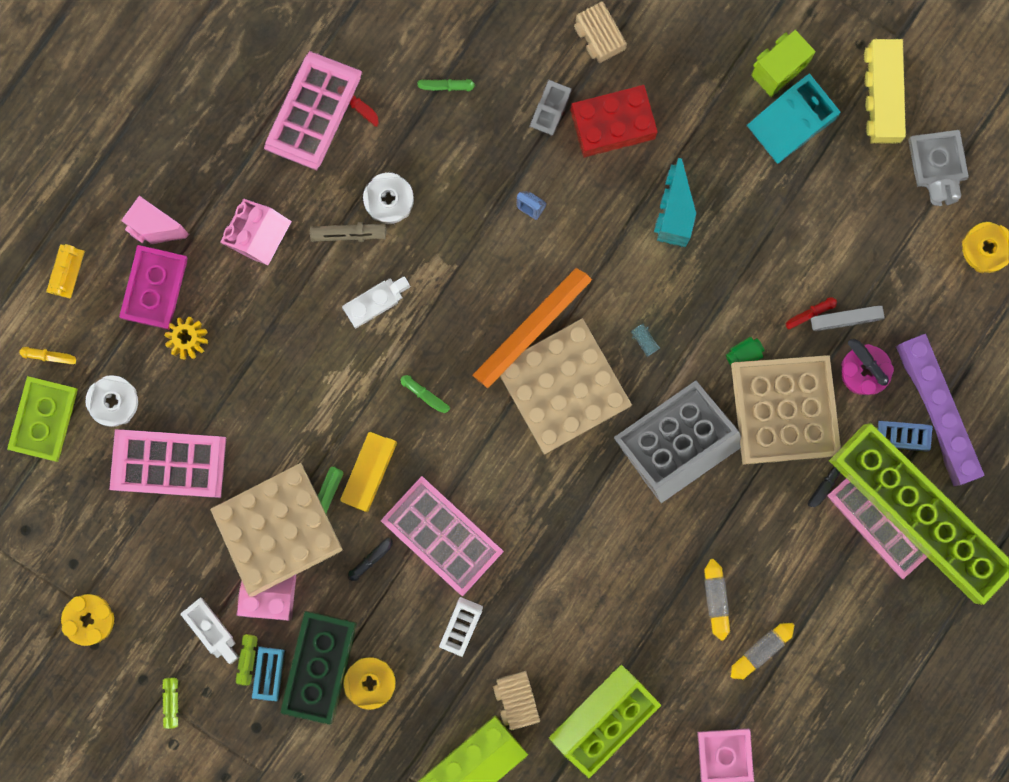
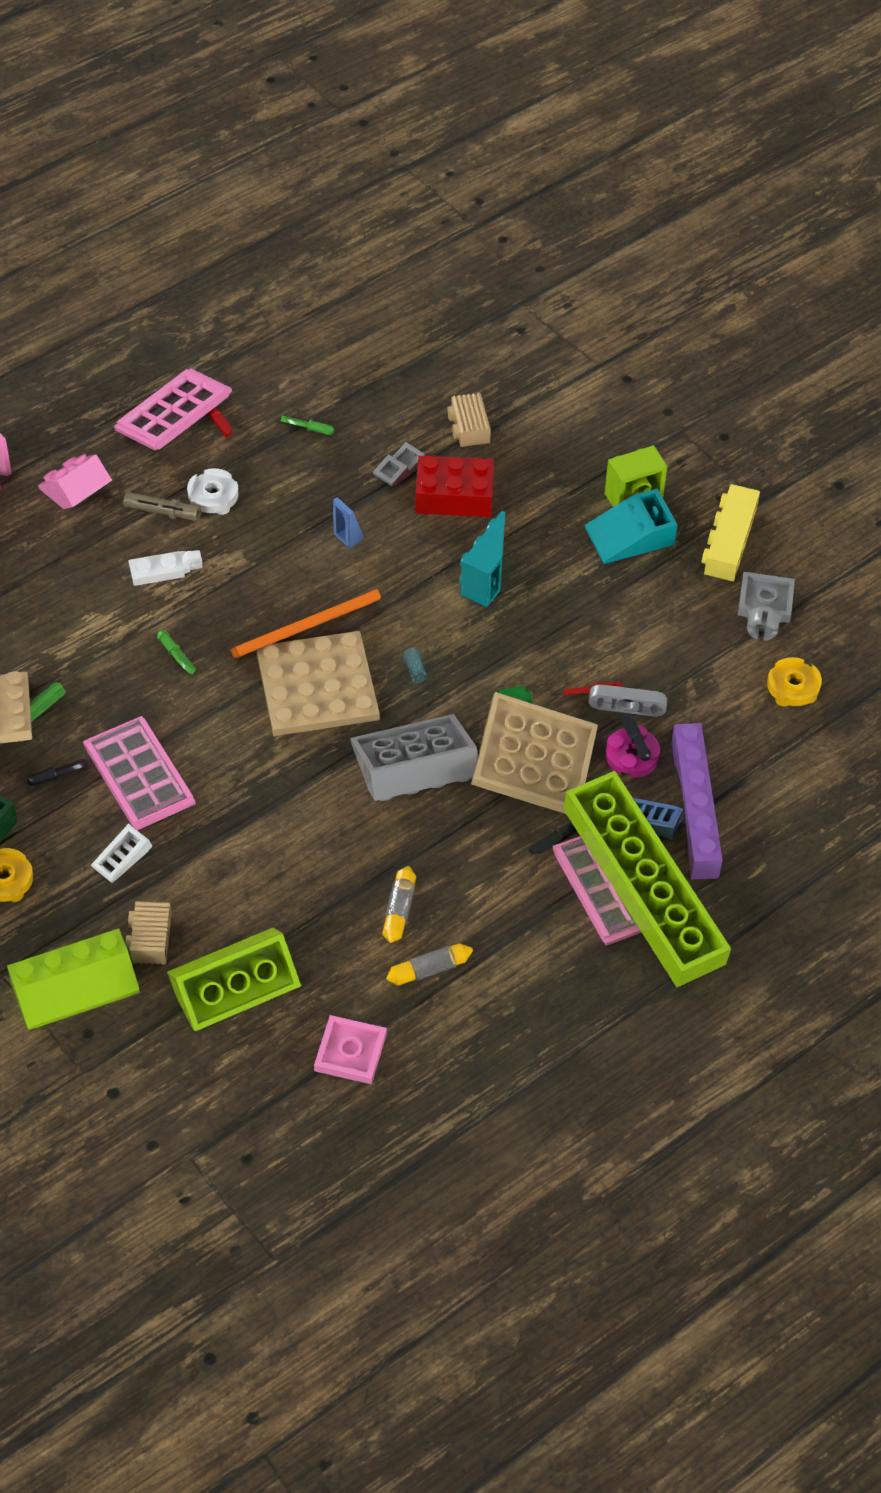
camera: 15 degrees right, 30 degrees down
yellow panel [340,432,397,513] -> none

